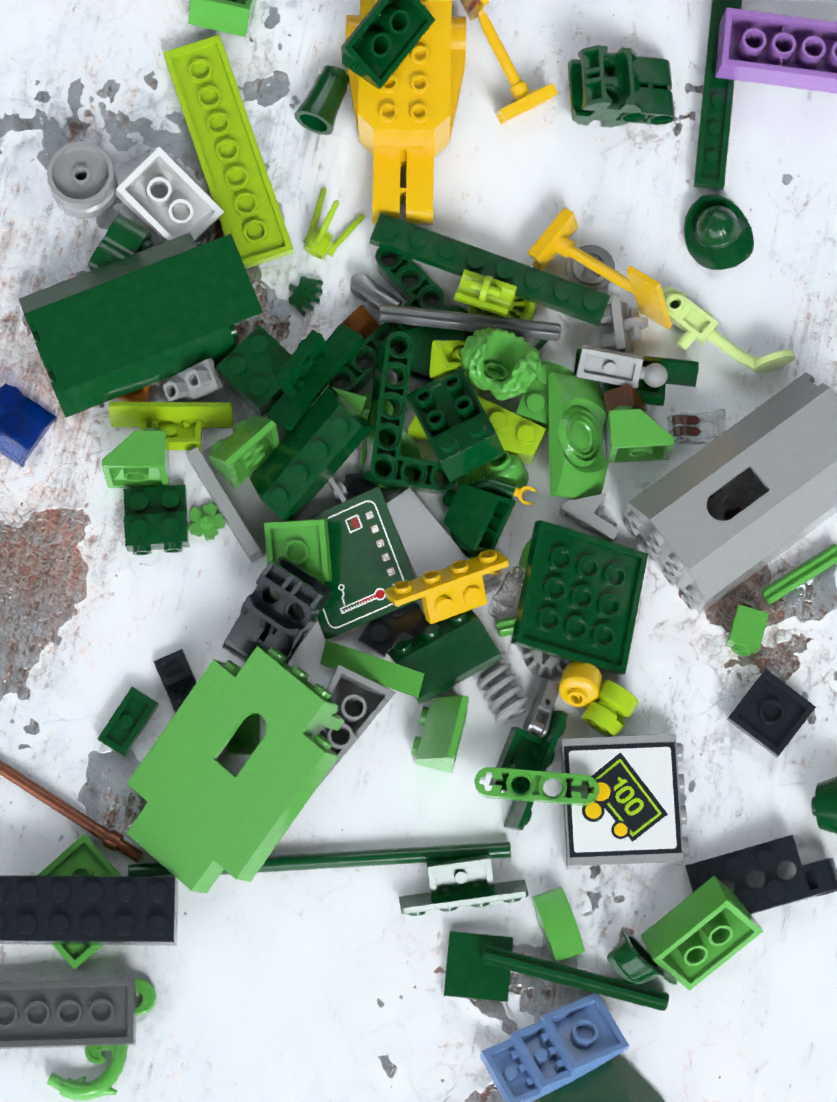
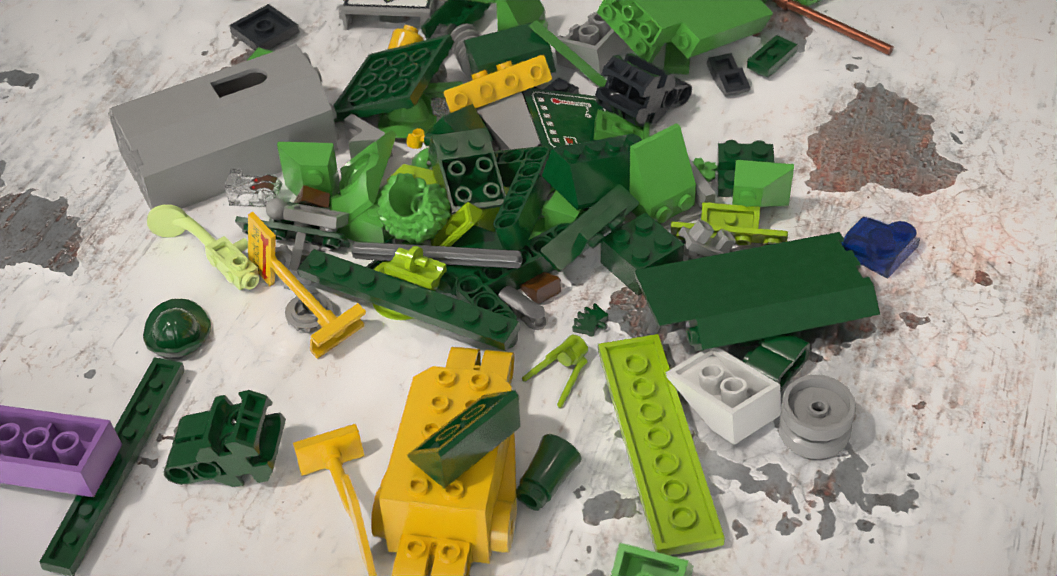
camera: 170 degrees left, 30 degrees down
lime wheel [581,680,639,737] -> none

